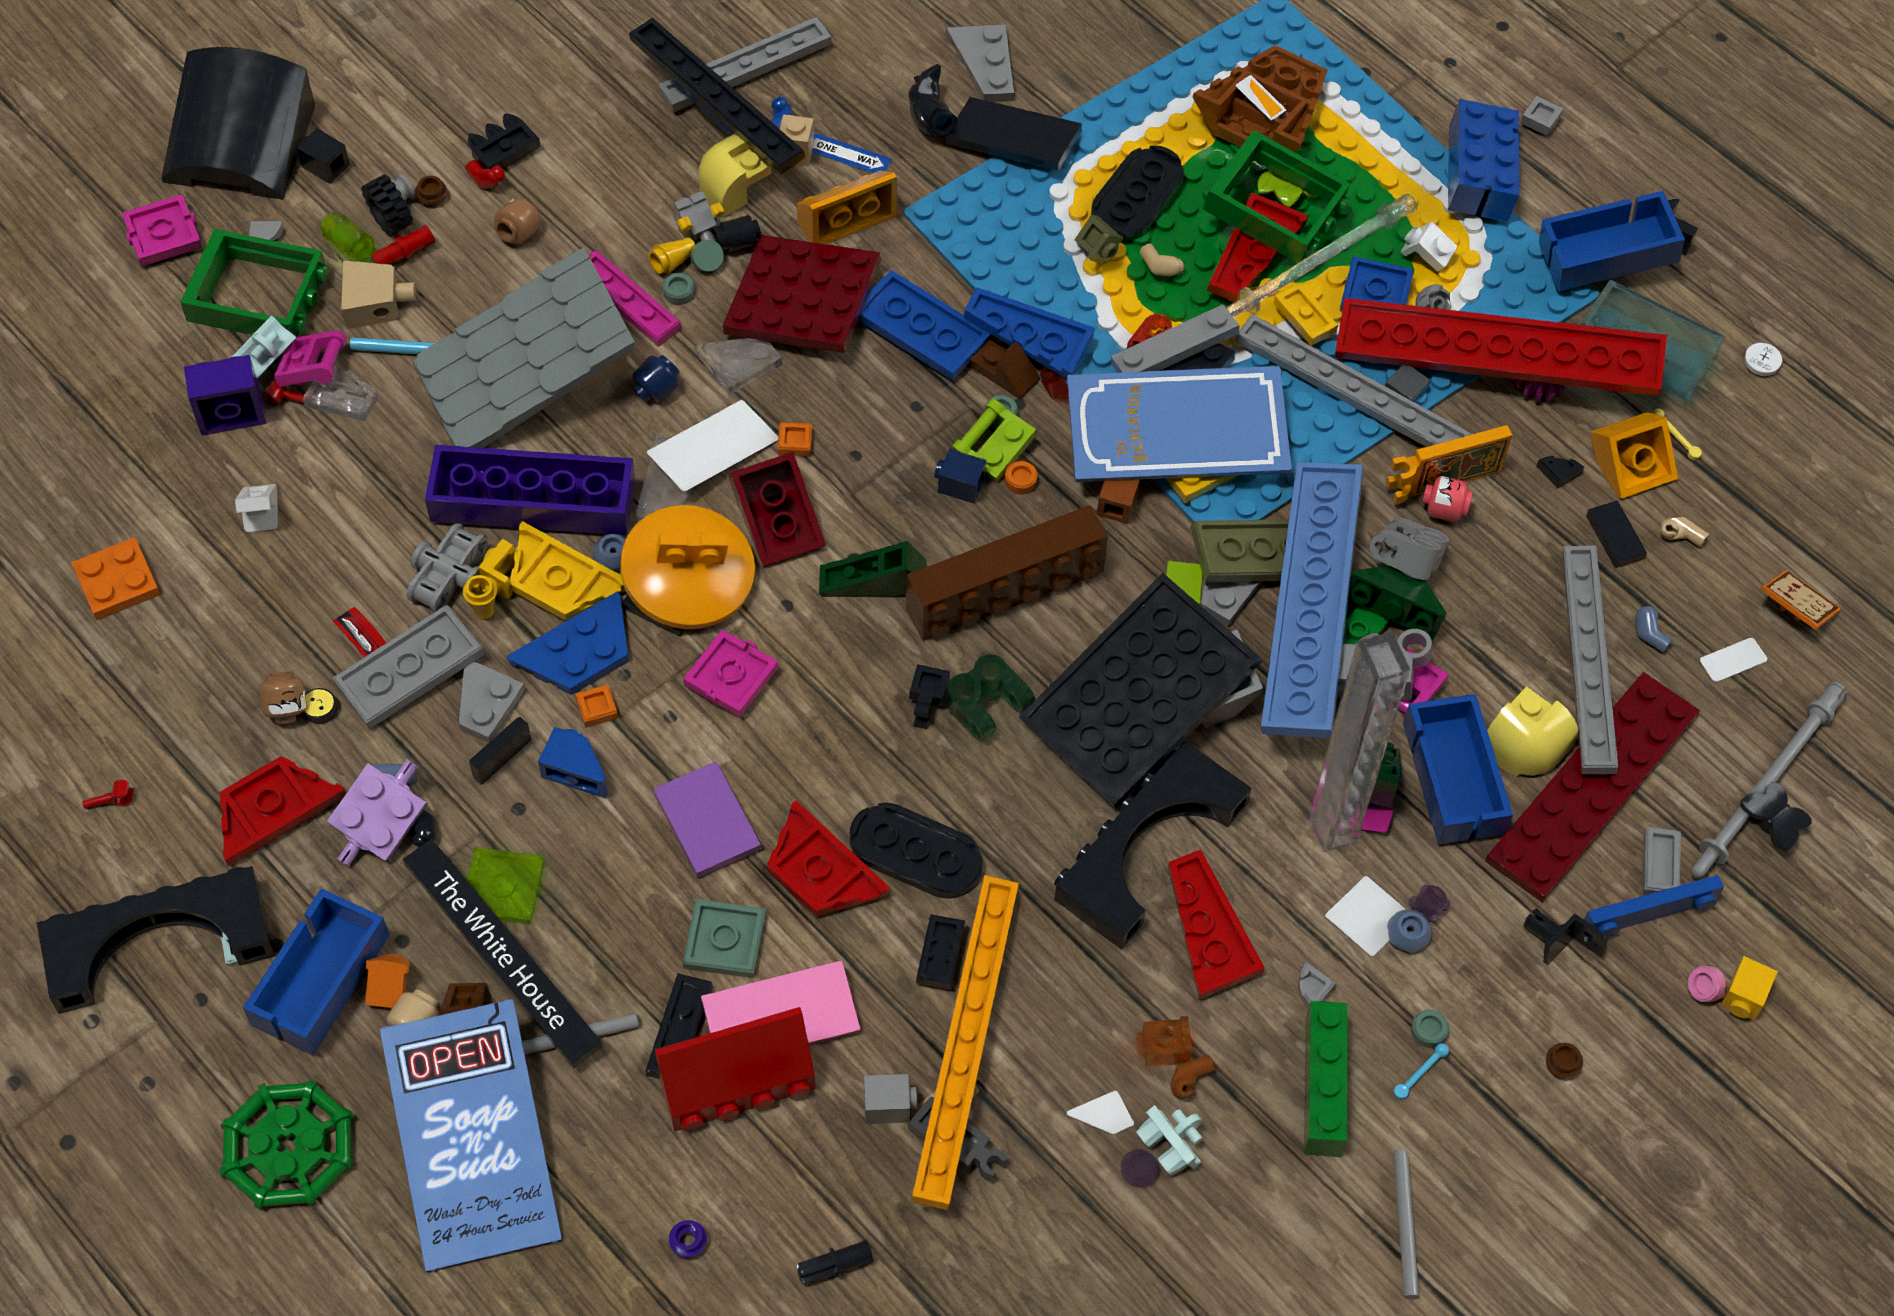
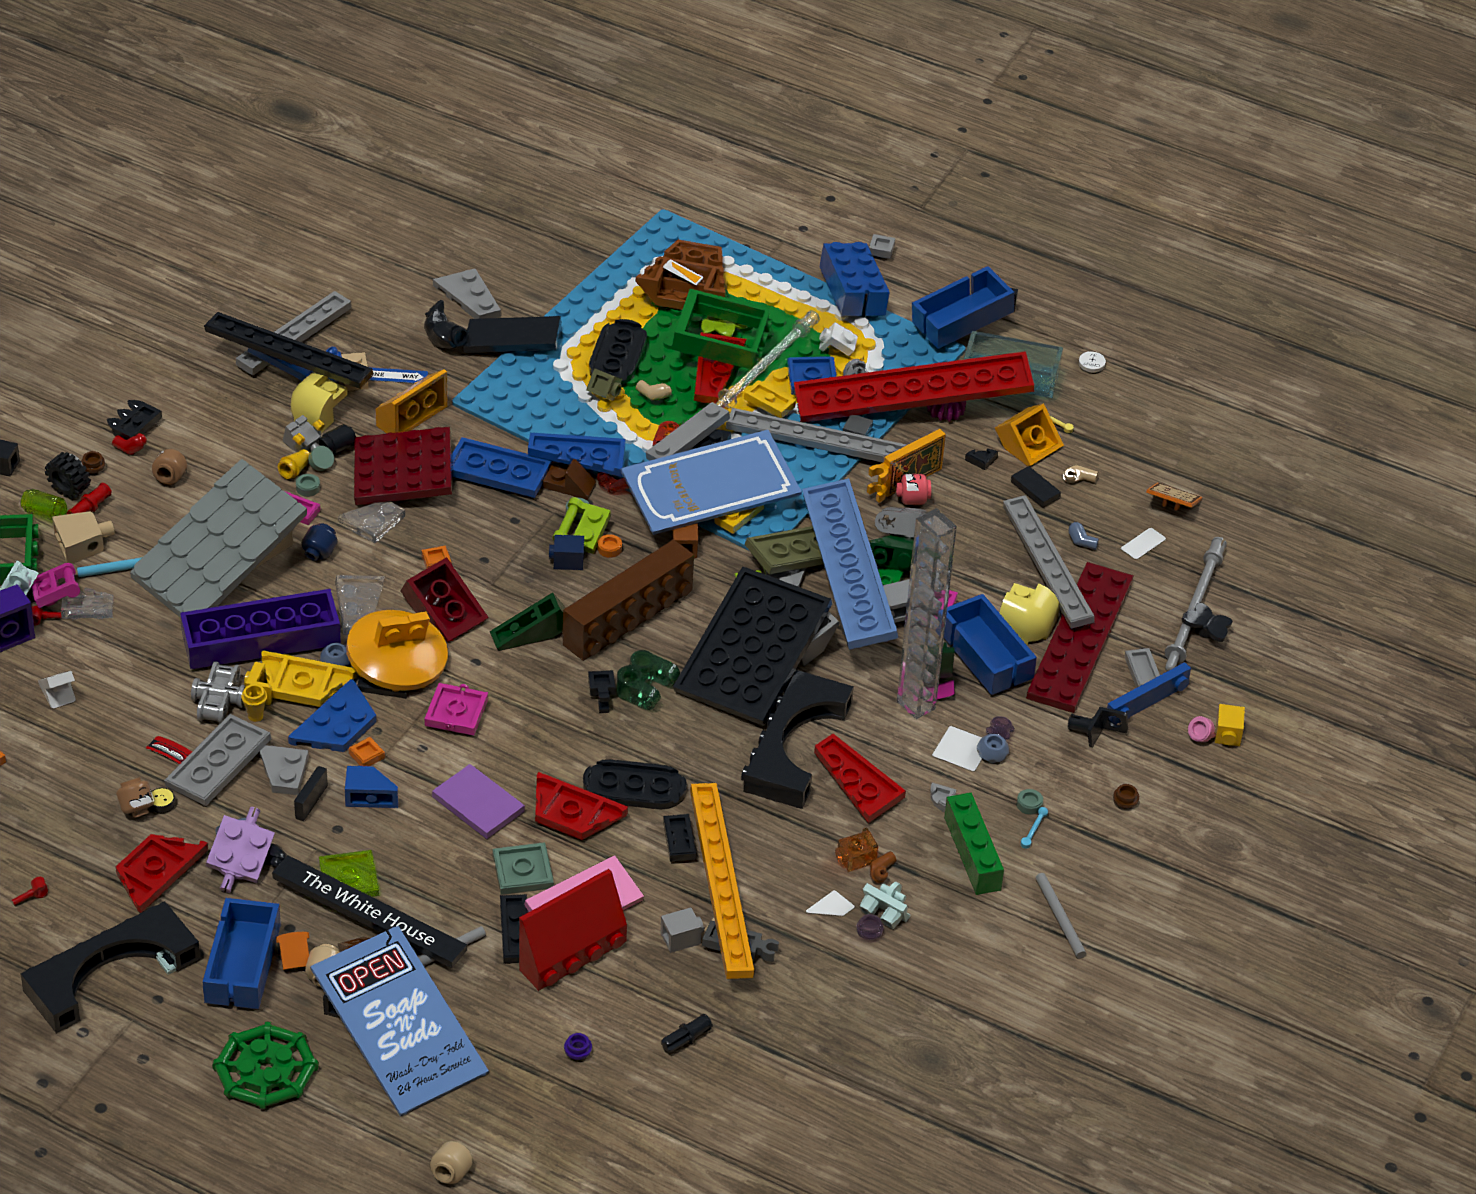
camera: 20 degrees left, 15 degrees down
white sticker [647,400,779,492] -> none

